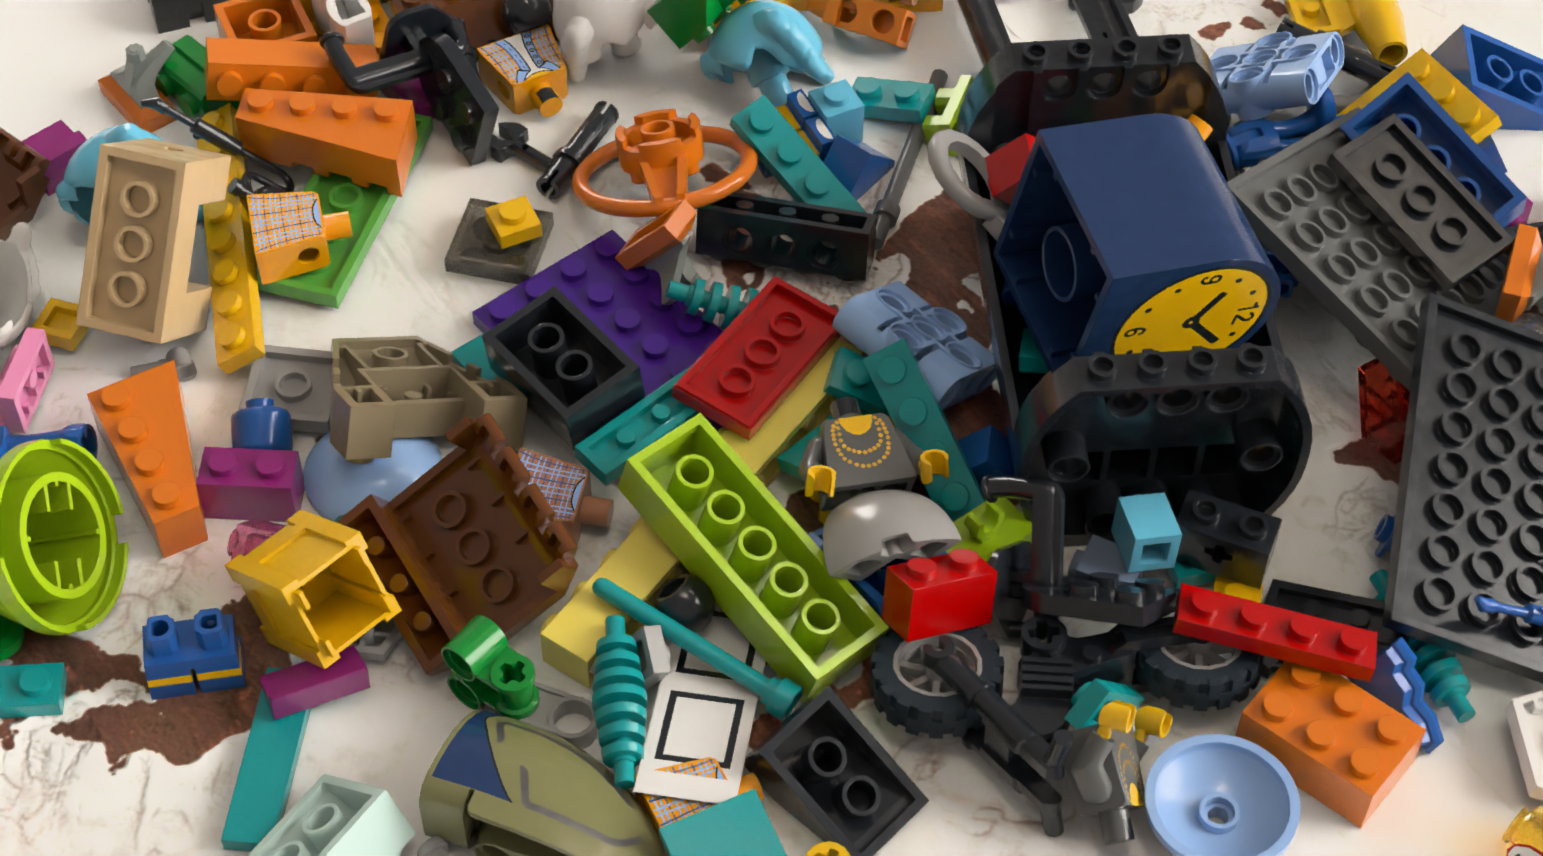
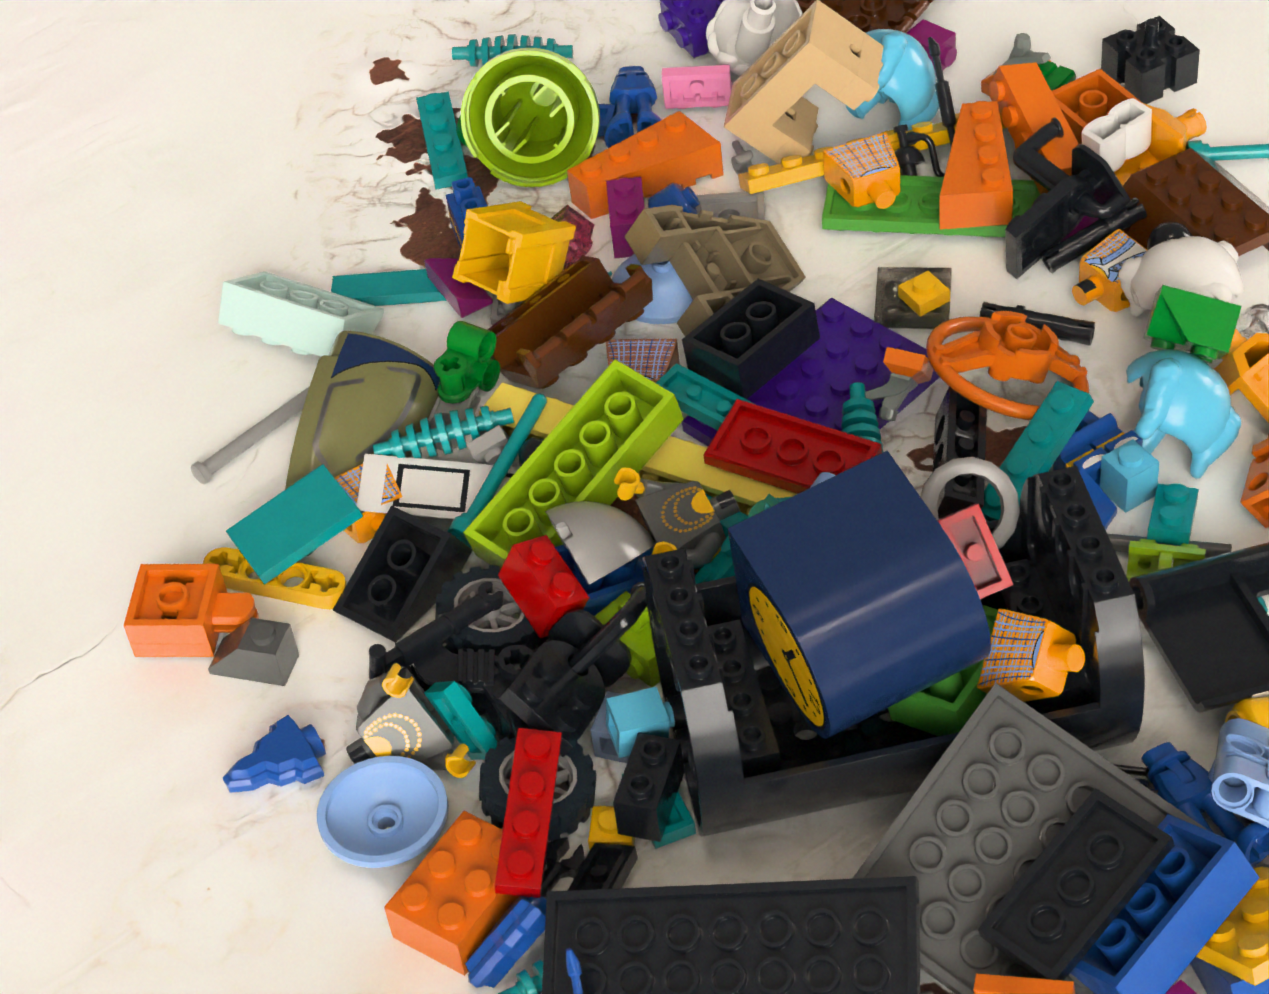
camera: 90 degrees right, 5 degrees down
black bar [489,122,553,173] -> none

